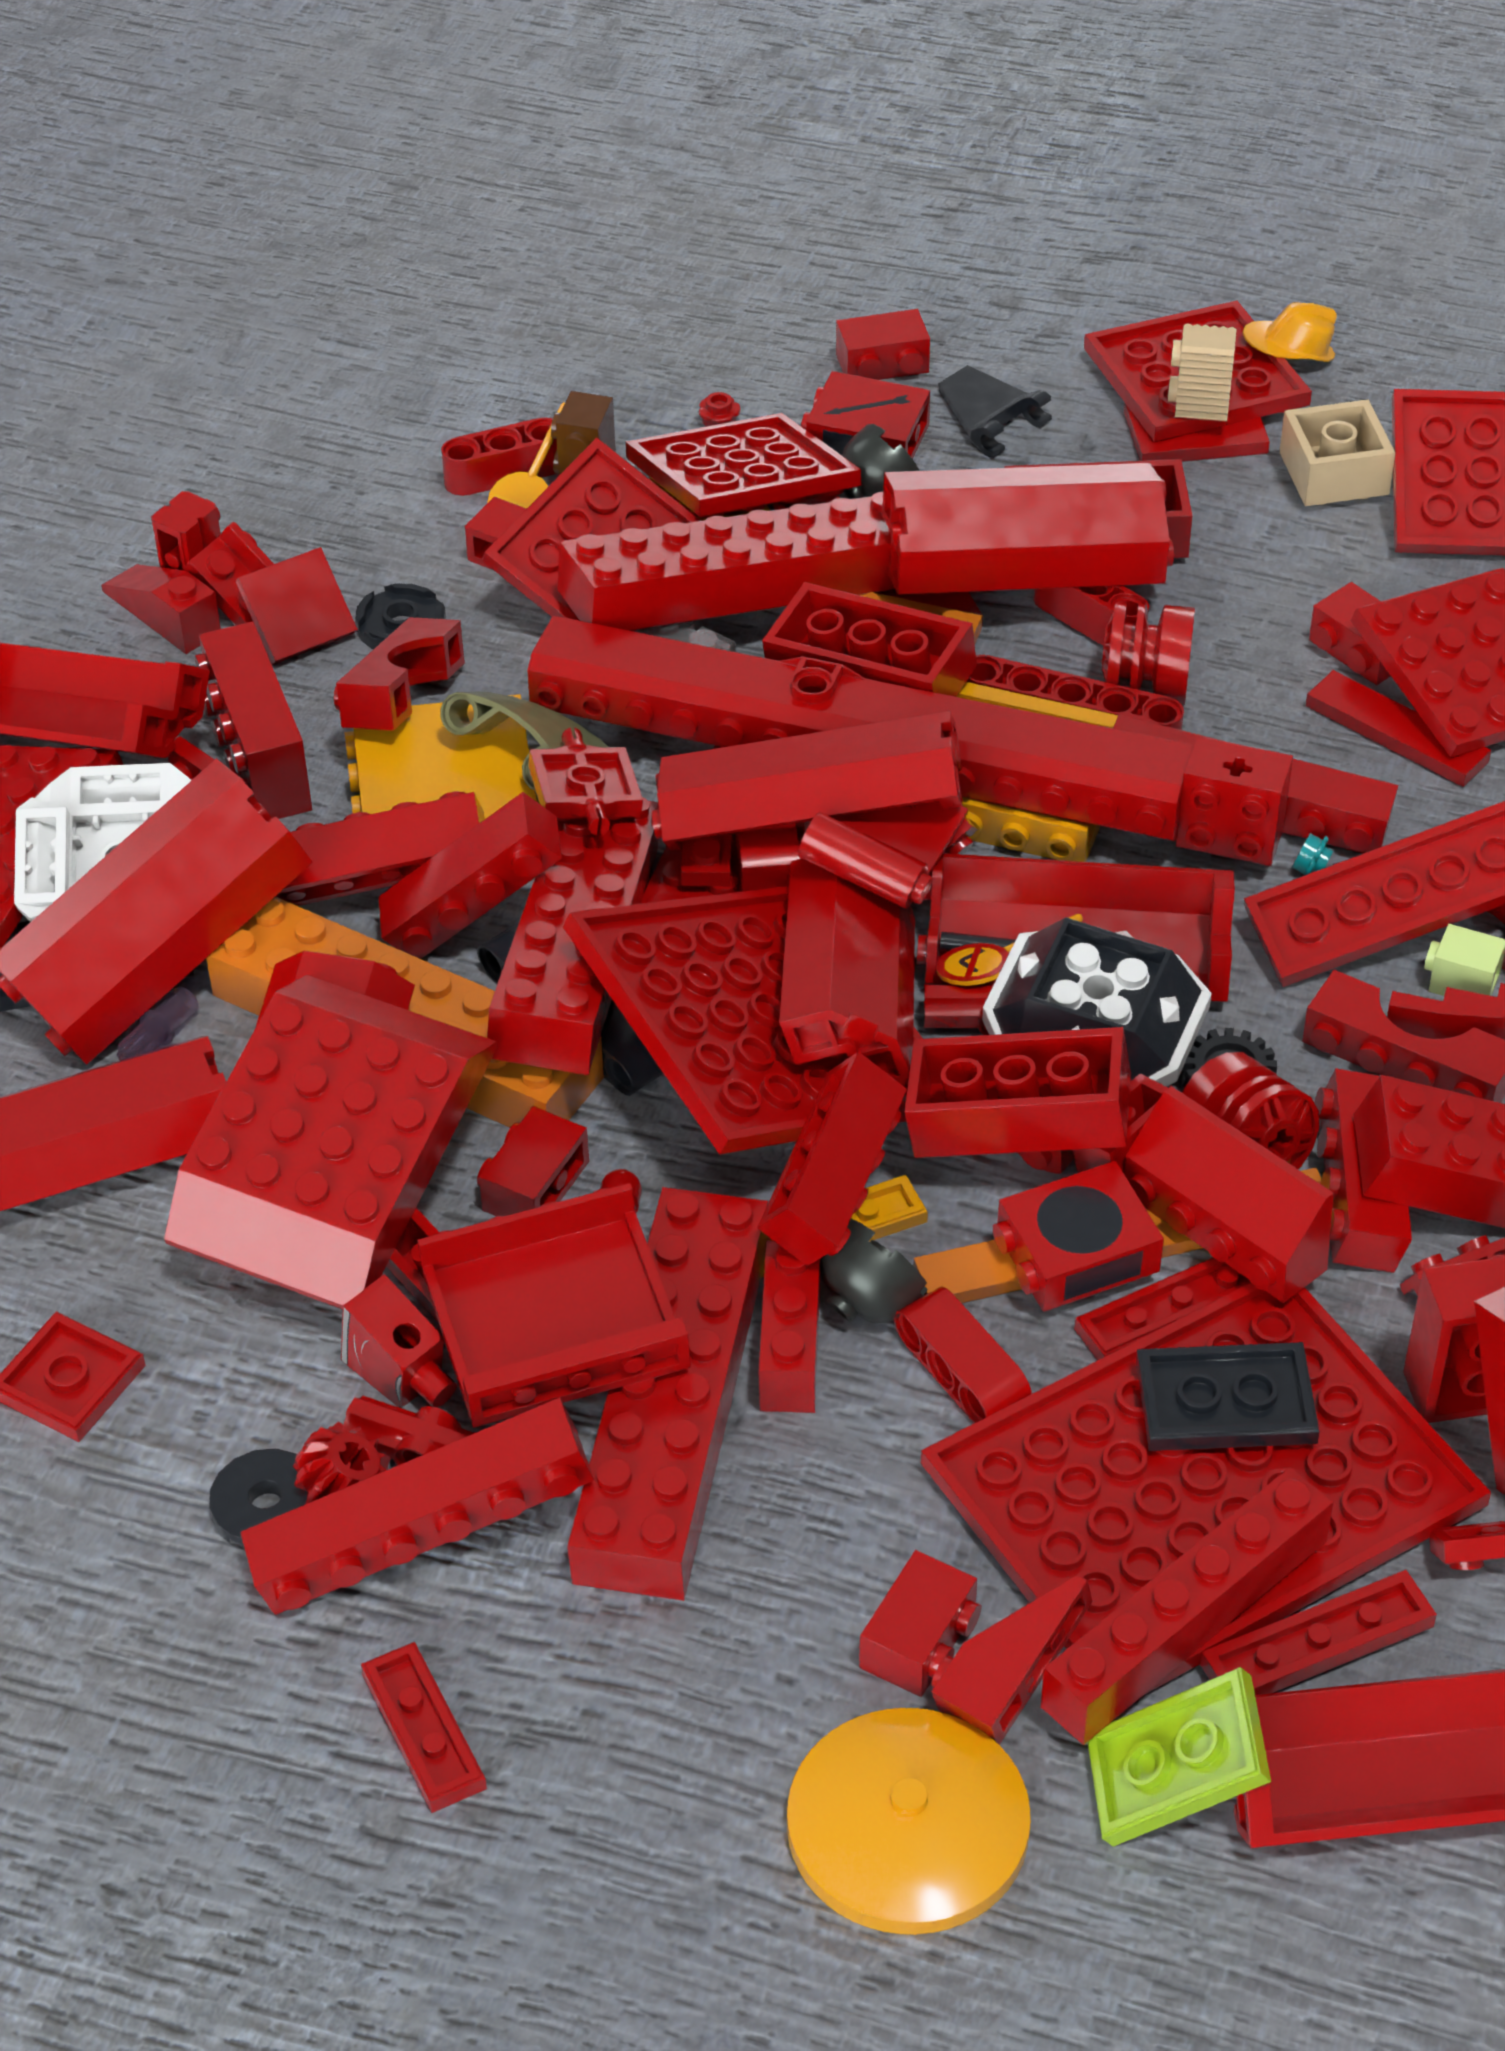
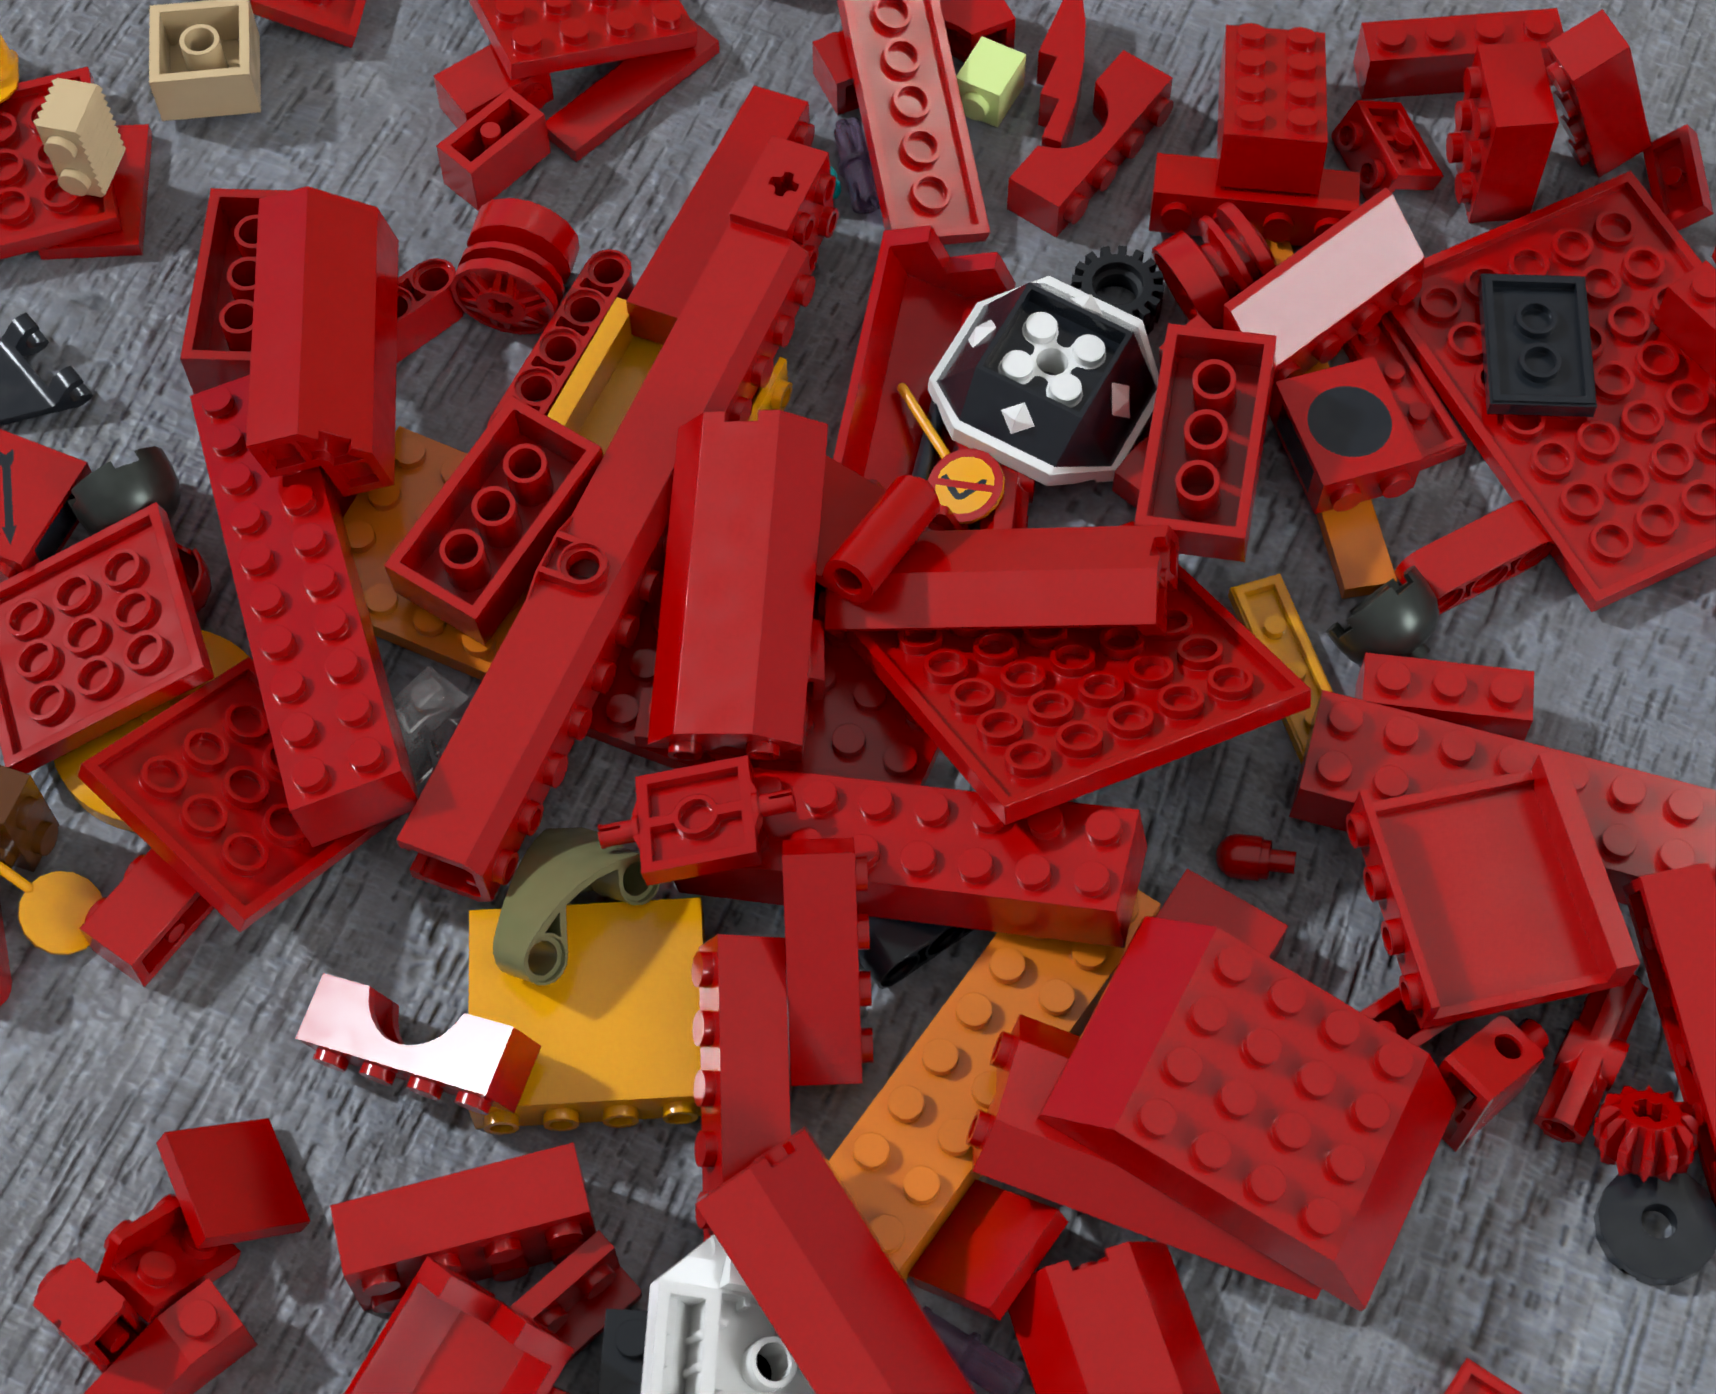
camera: 85 degrees left, 15 degrees up
black tile [355,583,446,649] -> none
red brick [757,1051,907,1266] -> none
none -> red brick [436,87,551,211]
none -> red tile [907,1179,1068,1321]

